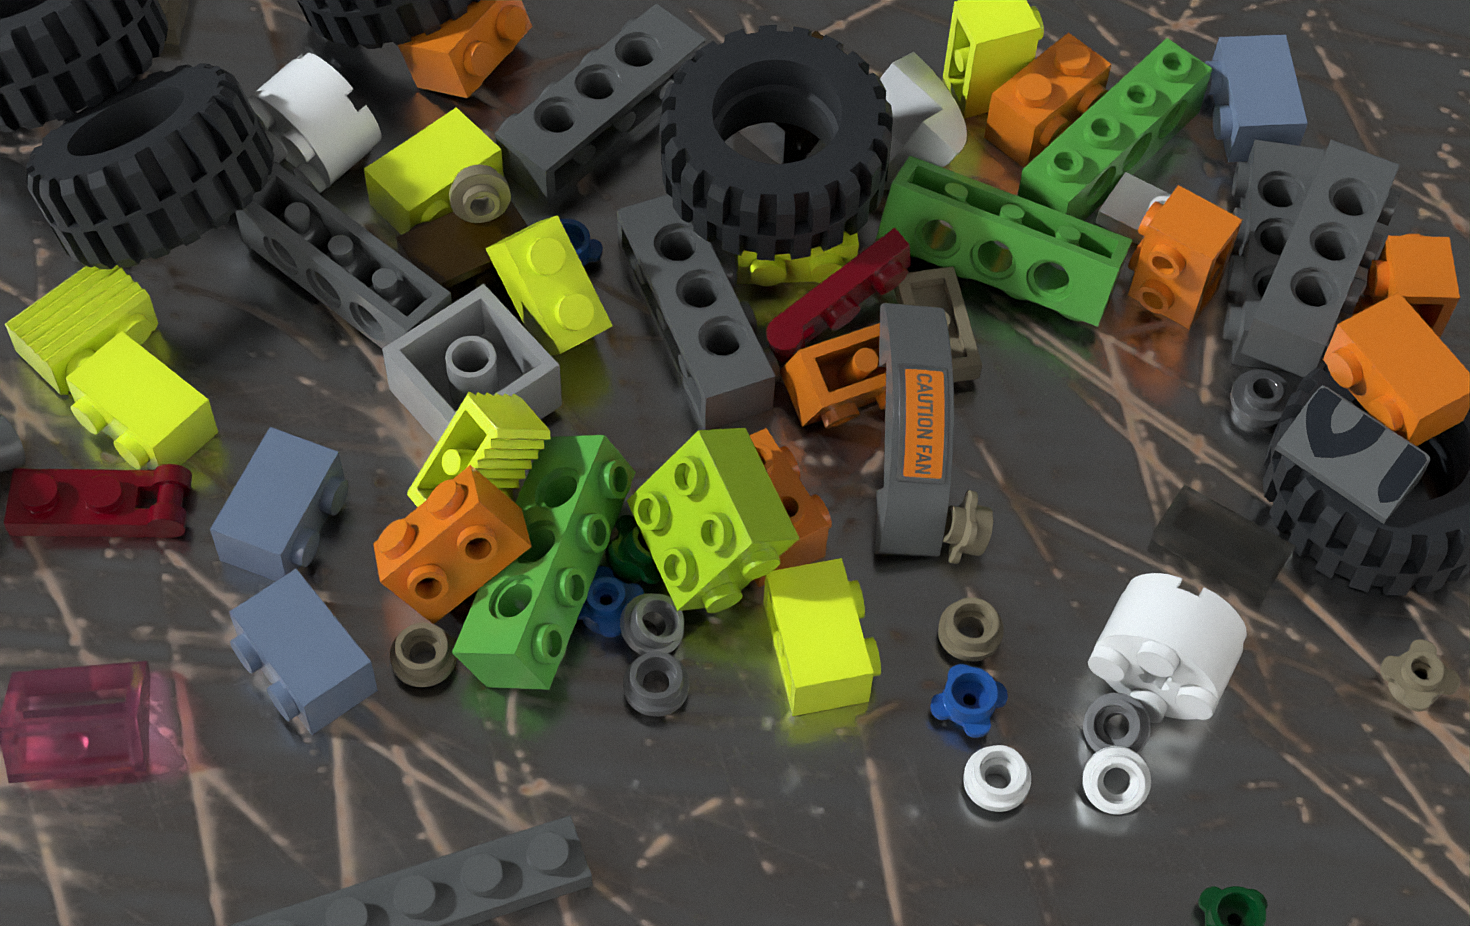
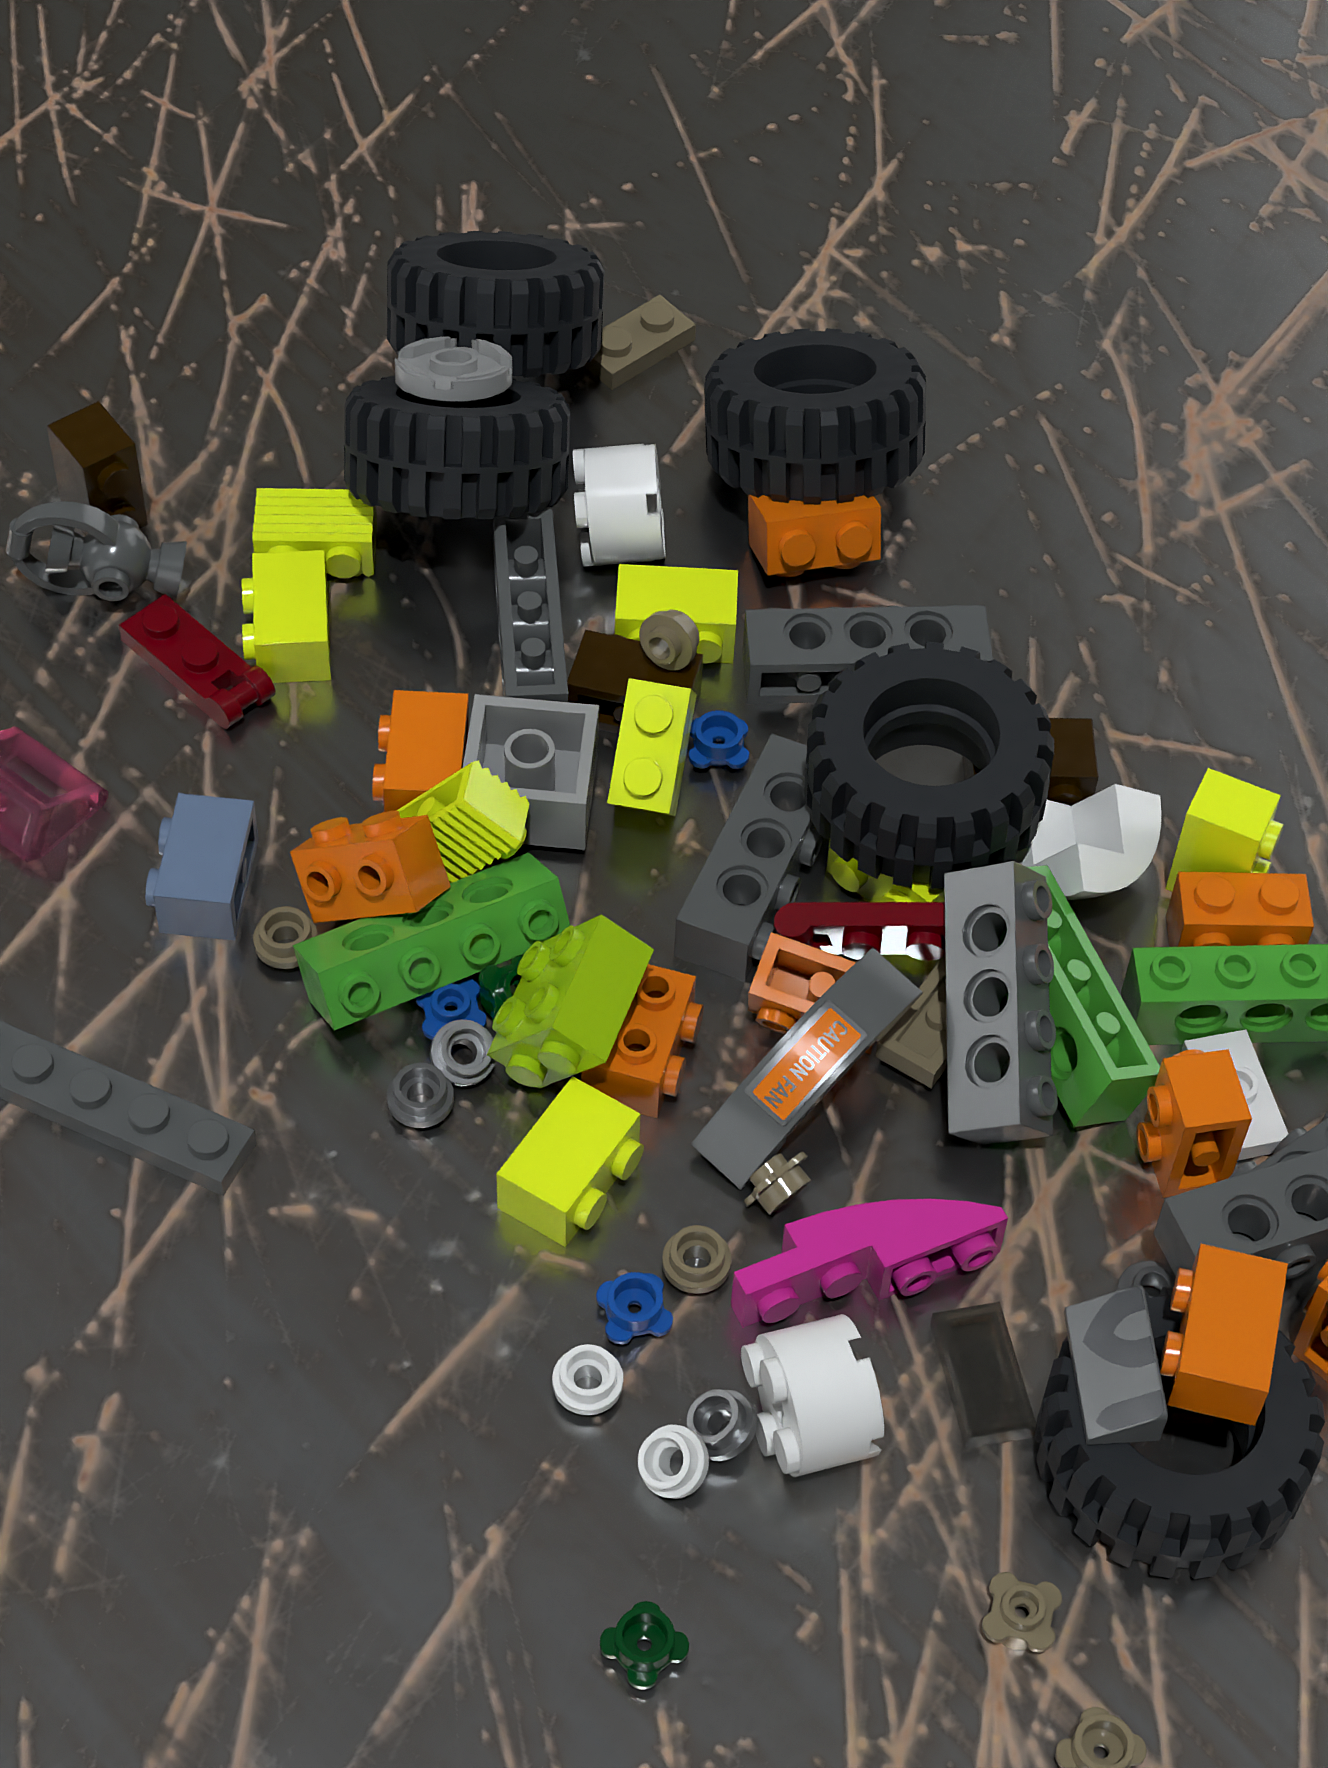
camera: 45 degrees right, 5 degrees down
sand blue brick [210,427,349,581] -> none
none -> orange brick [372,690,470,812]
none -> light grey plate [395,337,512,401]
none -> dark pink slope [731,1199,1008,1328]
none -> dark grey brick [944,861,1058,1145]

